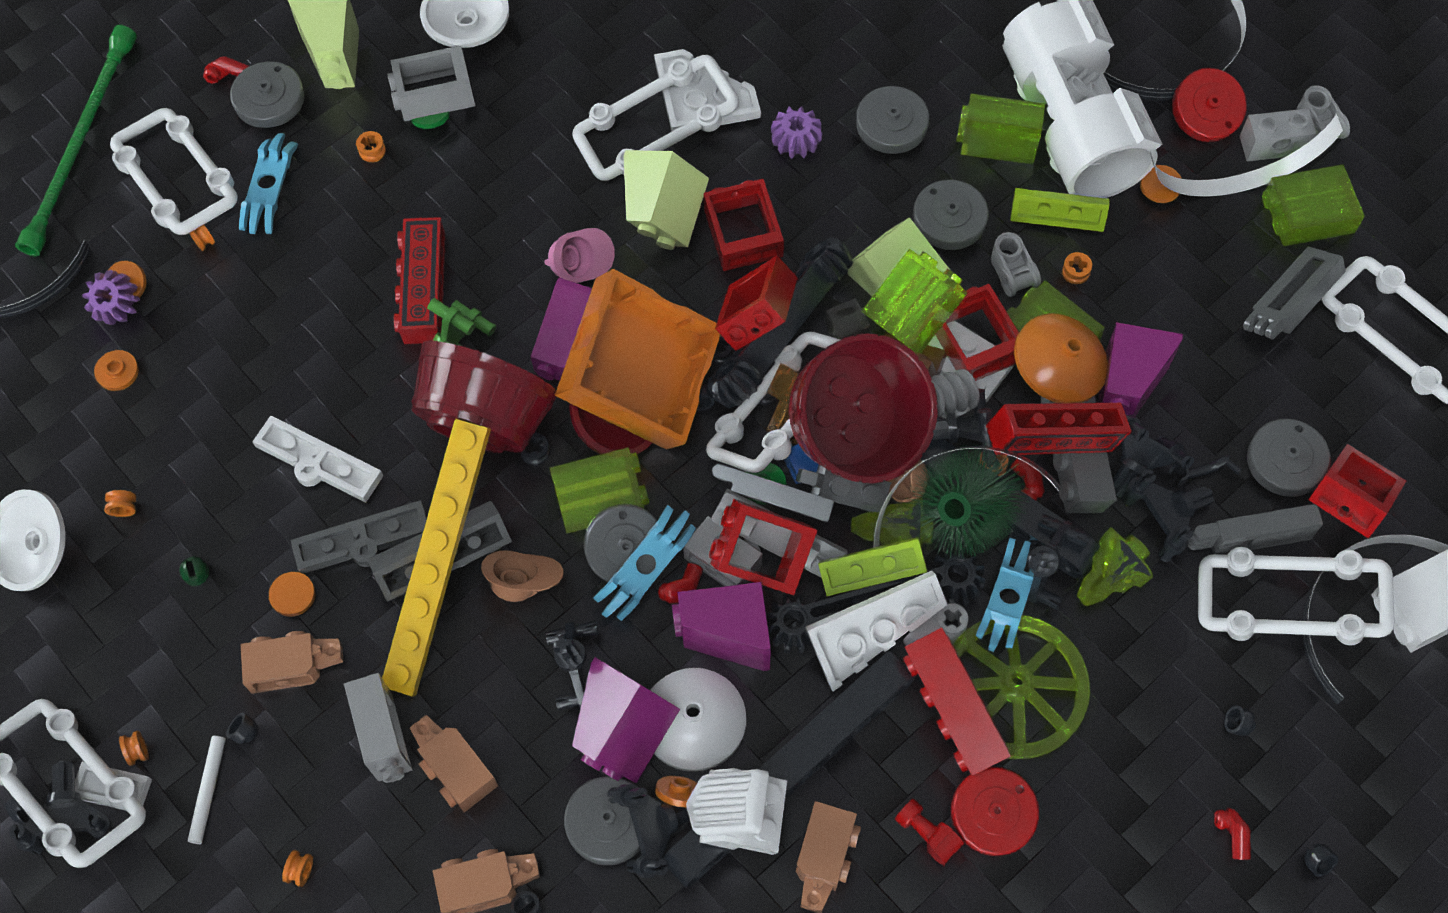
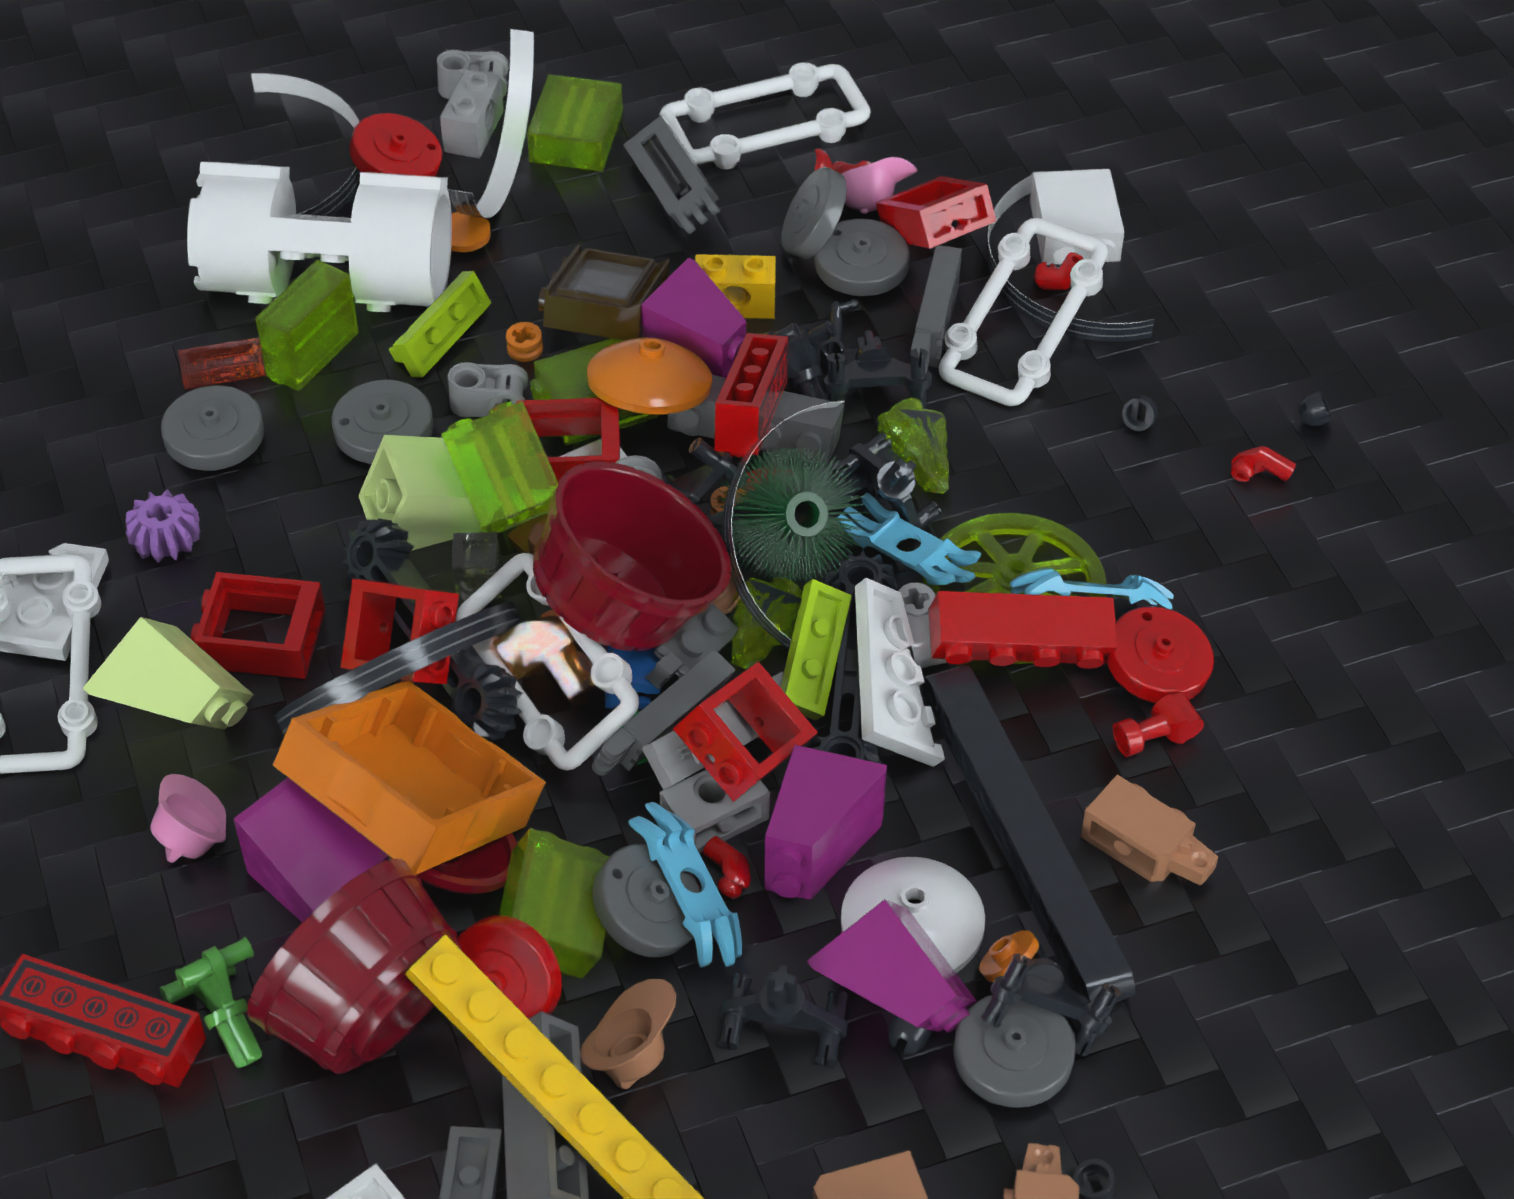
camera: 70 degrees left, 15 degrees down
white piece [686,768,787,855] -> none
none -> clear red tile [178,337,266,389]
none -> black sticker [274,602,525,736]
none -> red wheel [457,916,562,1019]
none -> dark brown window [538,244,670,340]
none -> yellow brick [695,254,776,319]
none -> dark grey wheel [781,167,847,260]
none -> bright pink hair [814,149,917,214]
none -> medium azure piece [1010,568,1174,609]
none -> red arm [1034,252,1084,290]

